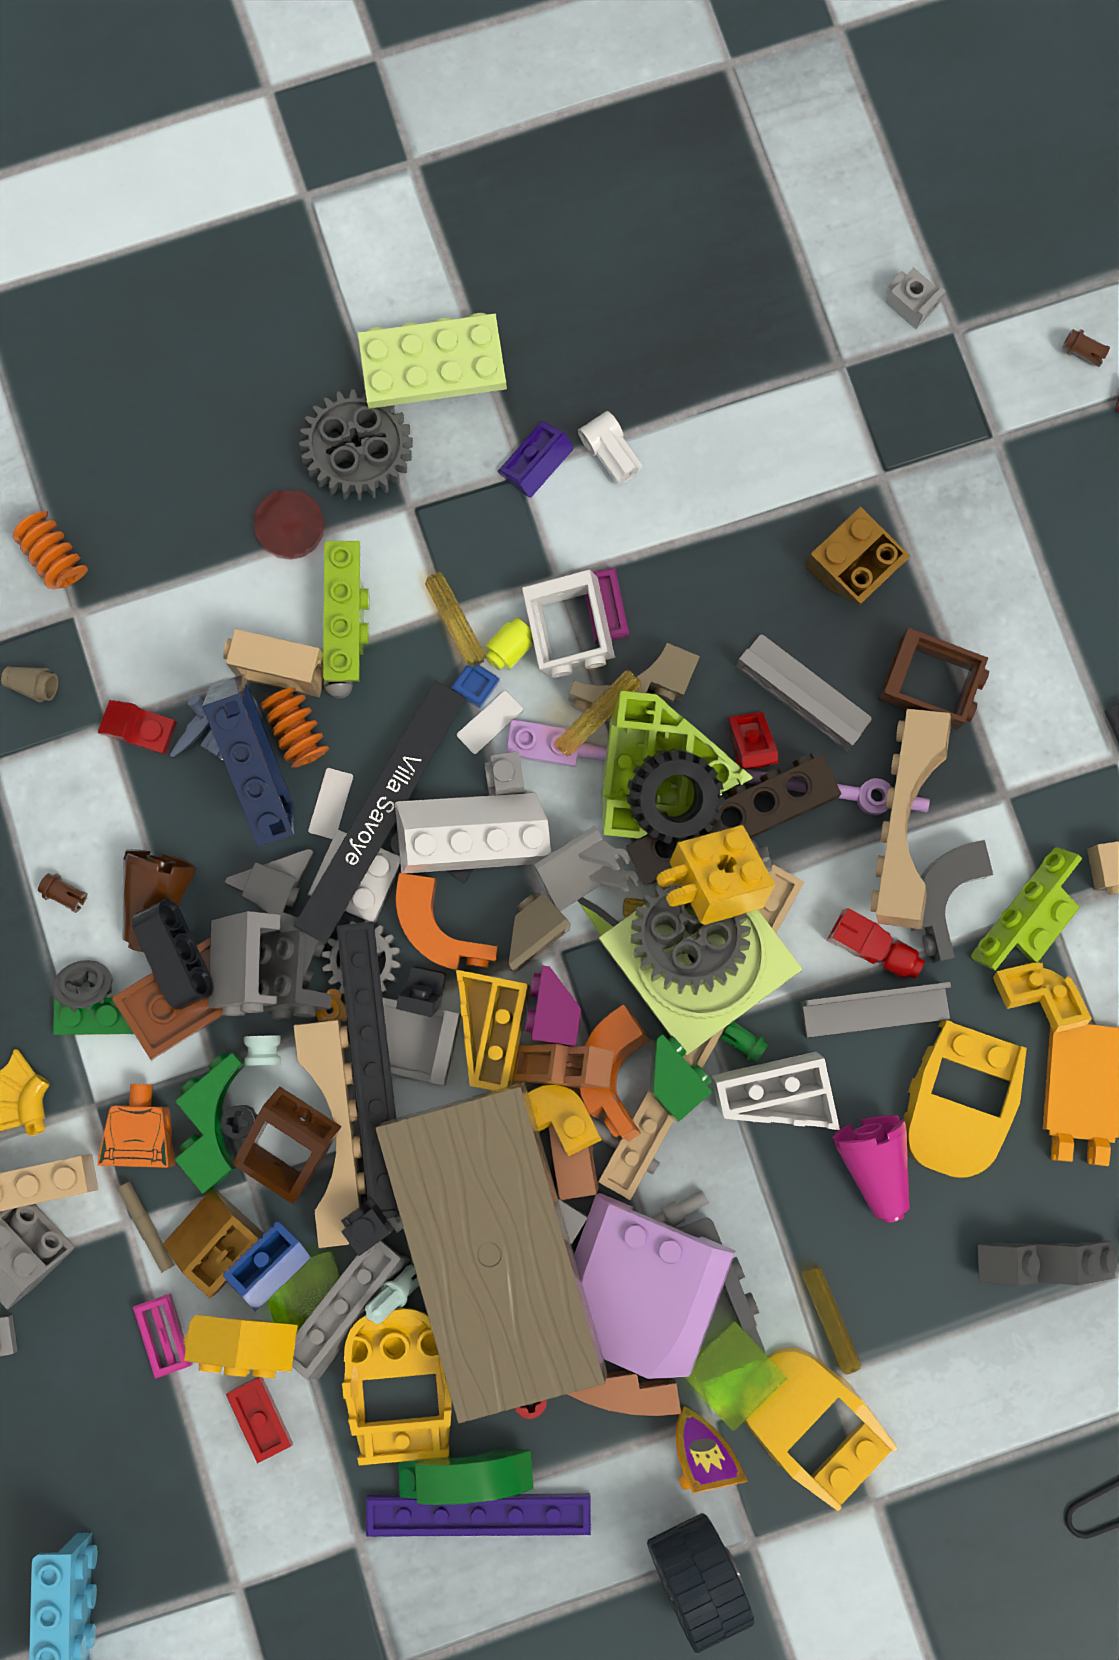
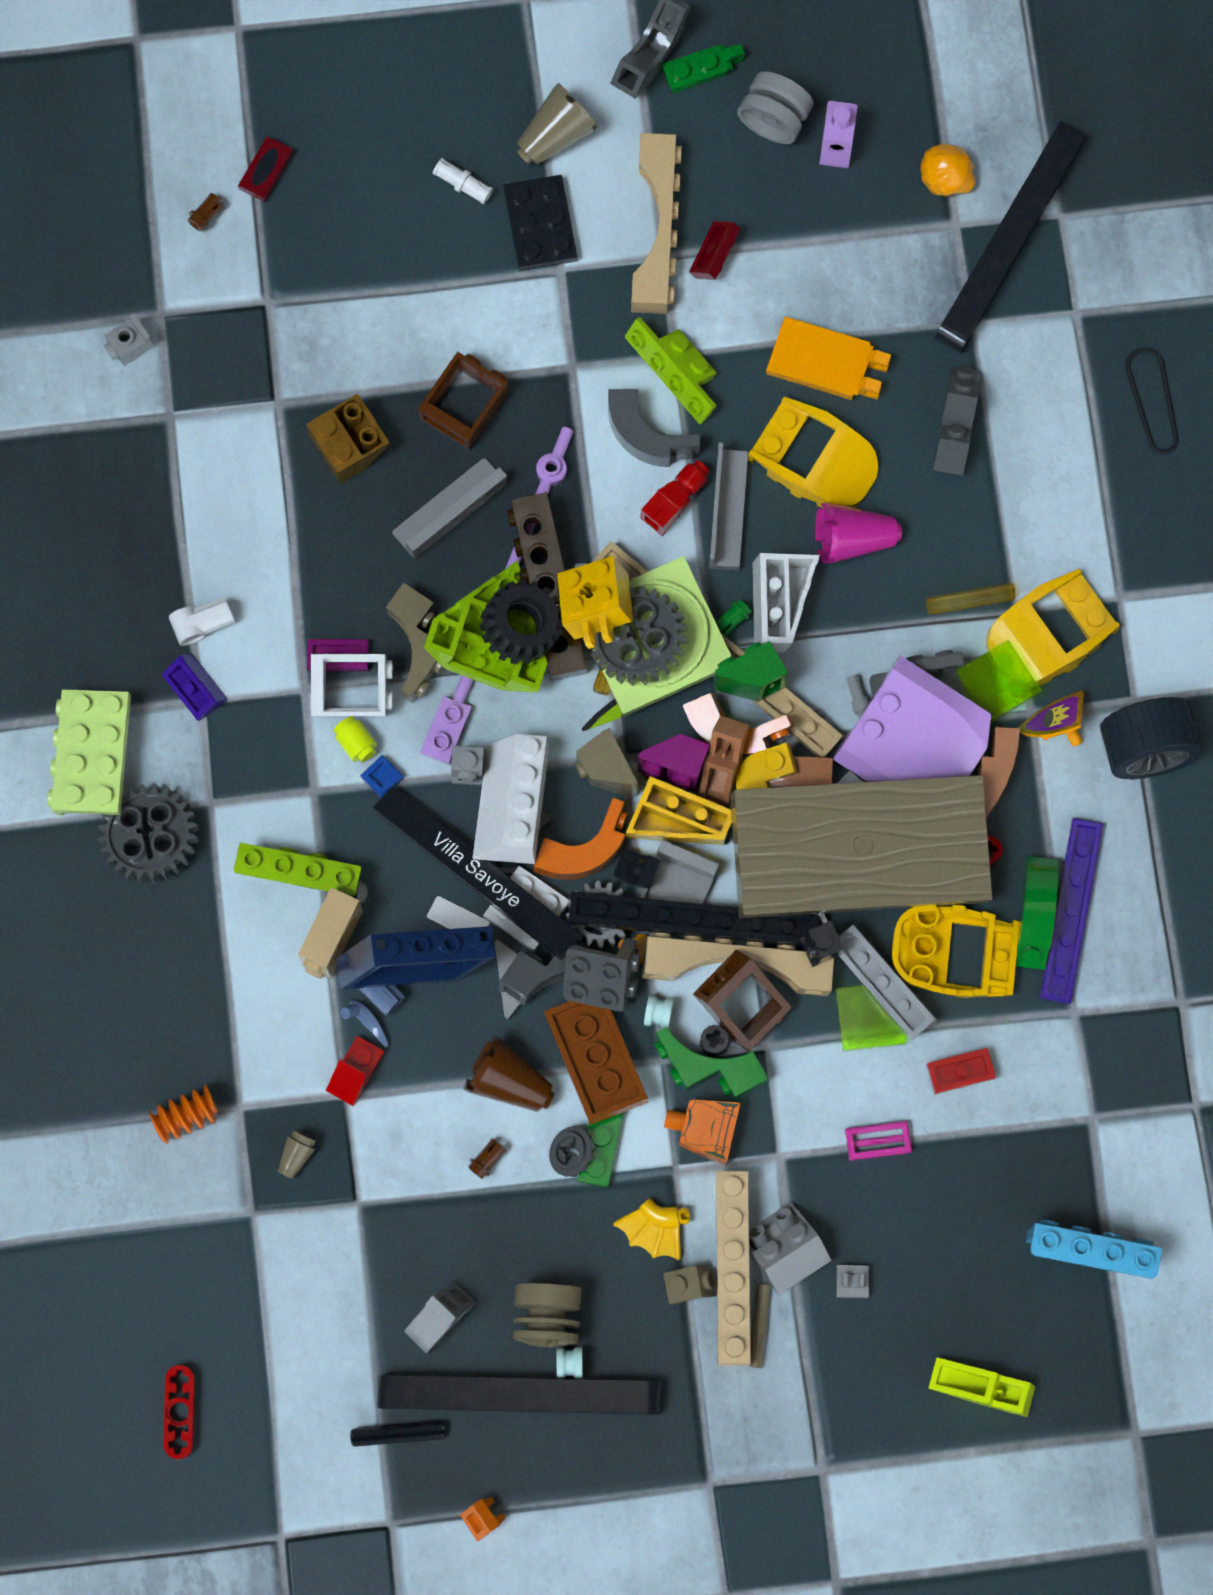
camera: 75 degrees left, 5 degrees down
dark tan piece [117,1181,174,1273] -> none
black beam [132,899,214,1010] -> none
pearl gold slope [163,1187,263,1298] -> none
yellow hinge [184,1315,298,1378] -> none
light grey panel [208,911,280,1016] -> none
blue brick [223,1222,311,1312] -> none
clear red tile [254,490,325,560] -> none
orange piece [260,688,329,768] -> none
light aqua axle [365,1264,420,1324] -> none
clear yellow axle [425,572,486,667] -> none
white sticker [457,690,523,754] -> none
light grey plate [534,826,640,911] -> none
clear yellow axle [555,670,641,756] -> none
red slope [728,712,778,769] -> none
tan arch [871,709,951,929] -> none
yellow plate [993,963,1092,1033] -> none

